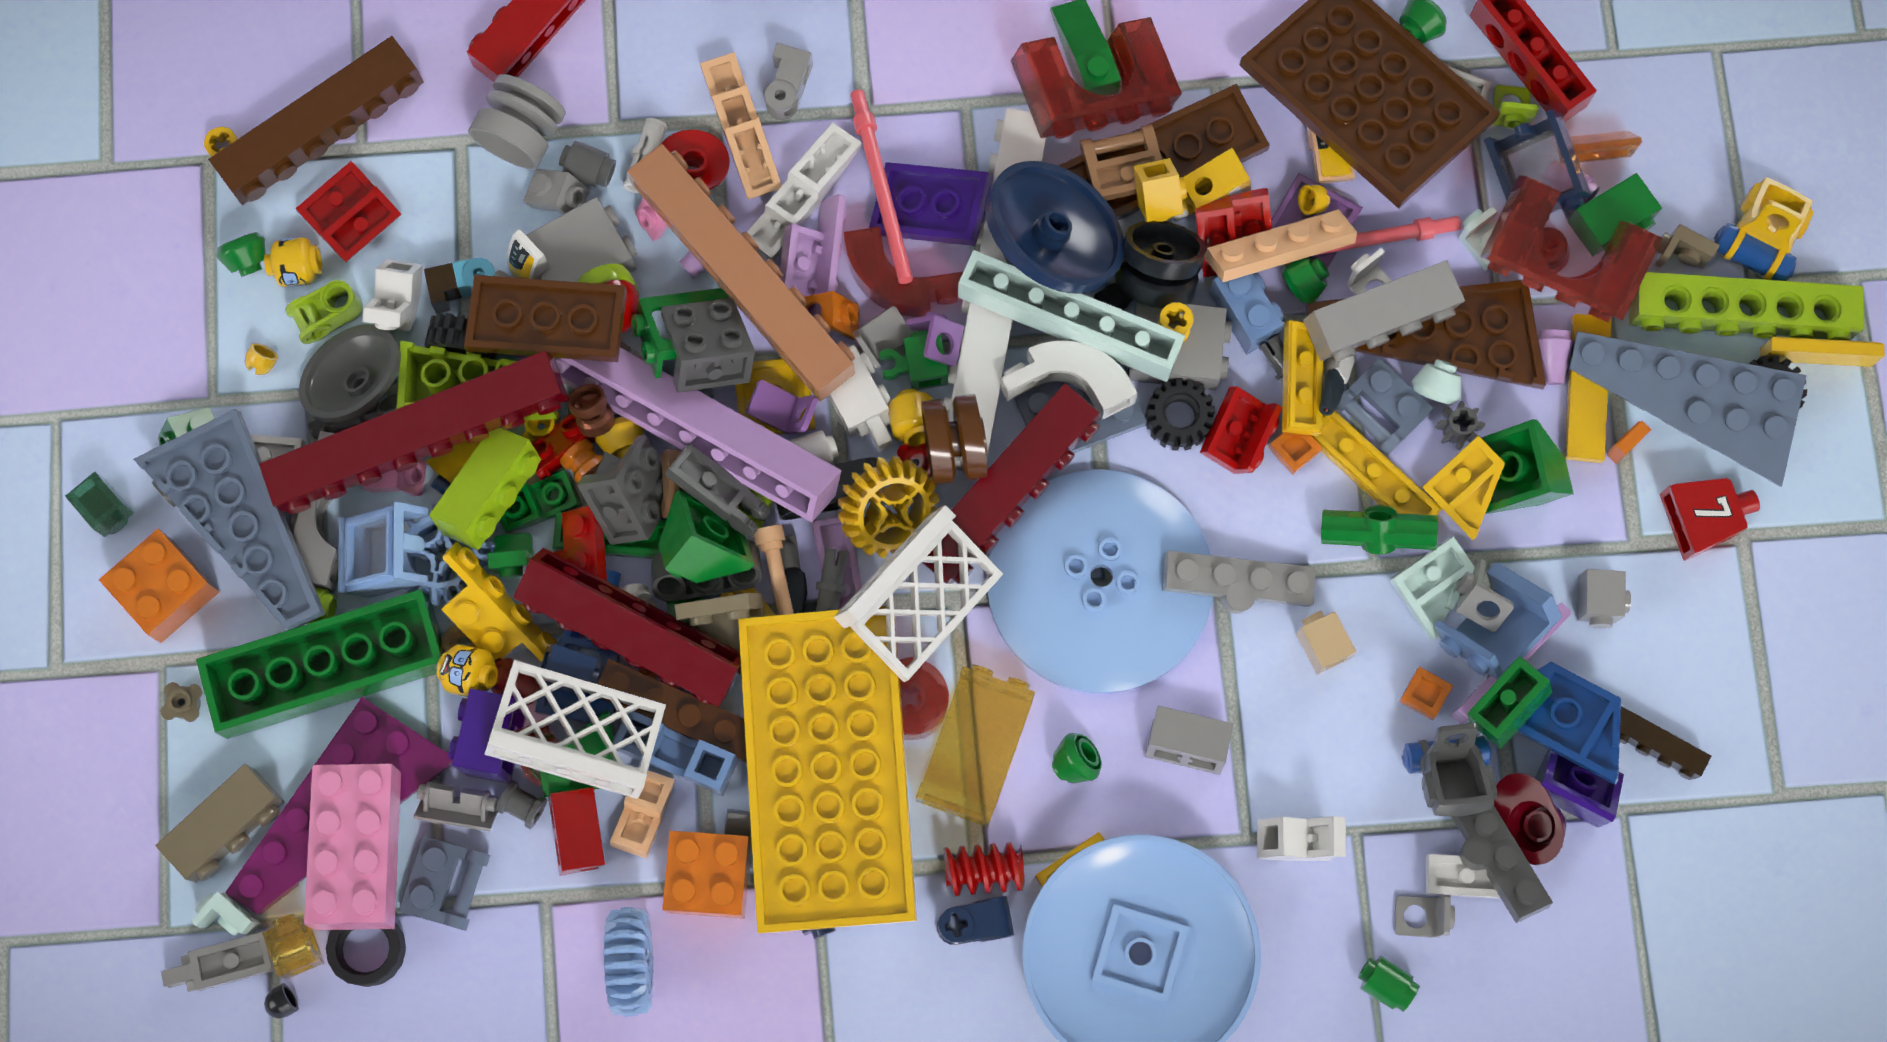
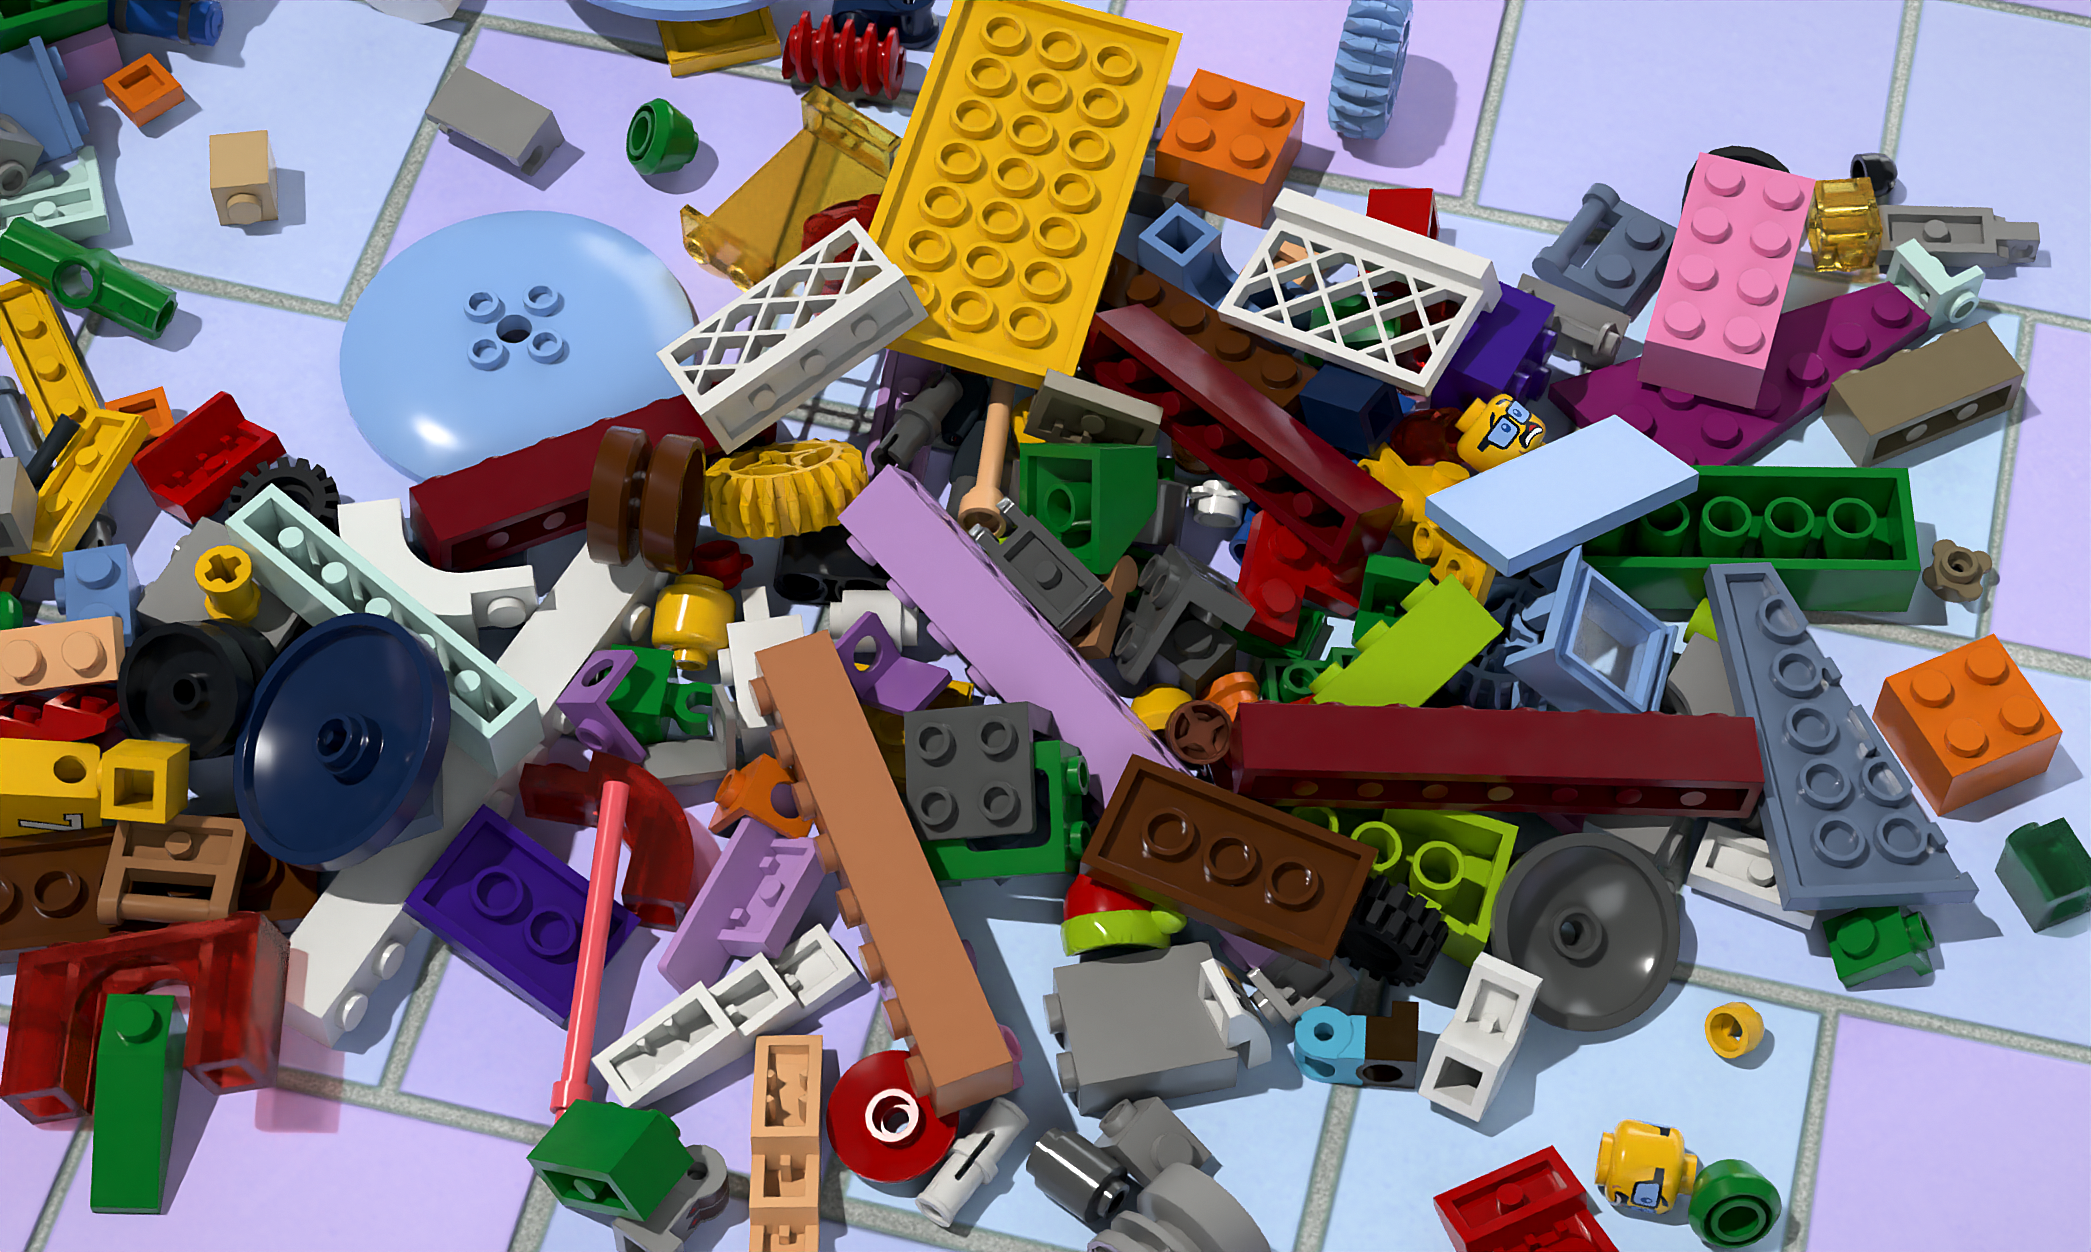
camera: 160 degrees left, 20 degrees down
lime piece [285,280,363,344] -> none
light grey hinge [1162,551,1315,614] -> none
none -> green brick [526,1099,695,1222]
none -> light blue tile [1425,415,1699,577]

